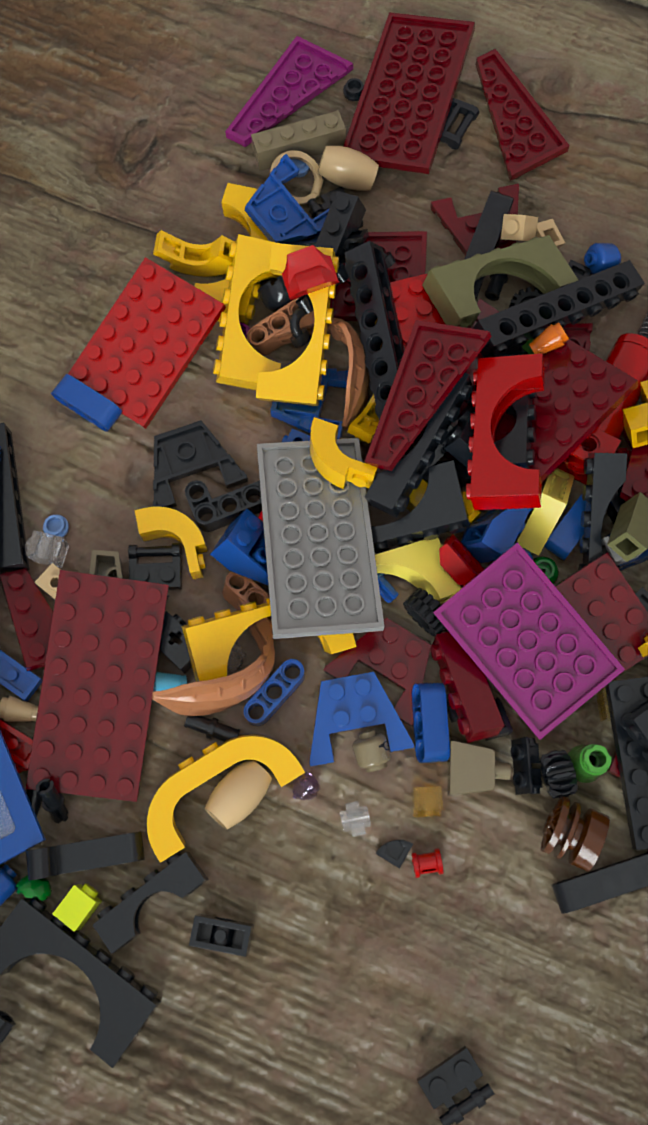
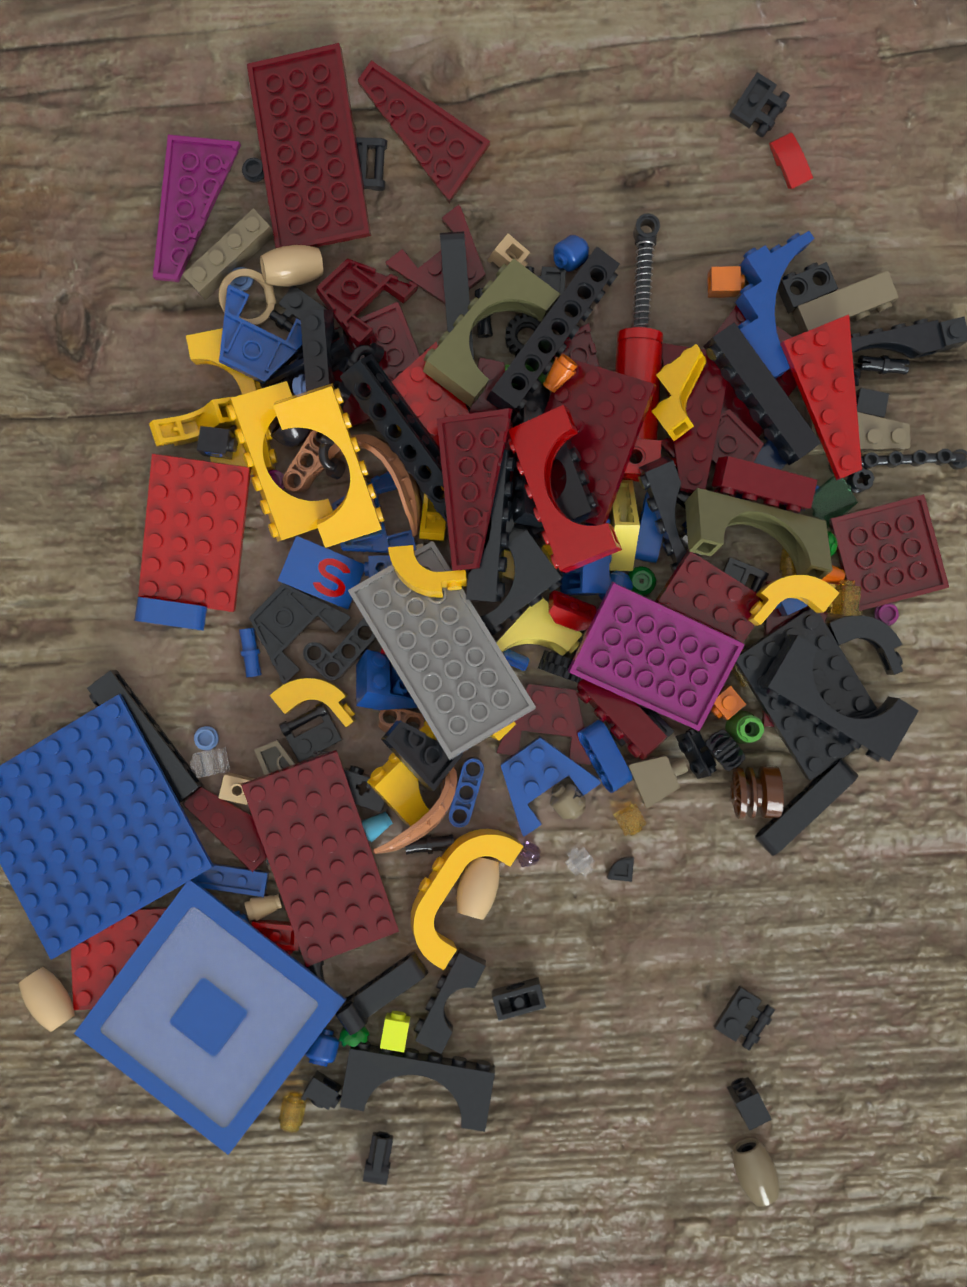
camera: 30 degrees left, 15 degrees up
black axle [36,779,68,824] -> none
red slope [282,245,339,300] -> none
red bush [411,848,444,878] -> none
tan brick [501,214,538,242] -> none
none -> black brick [197,426,238,459]
none -> blue pin [239,628,262,677]
none -> blue slope [278,536,364,610]
none -> dark red wing [316,258,418,347]
none -> black wing [381,721,463,791]
none -> orange brick [711,685,747,720]

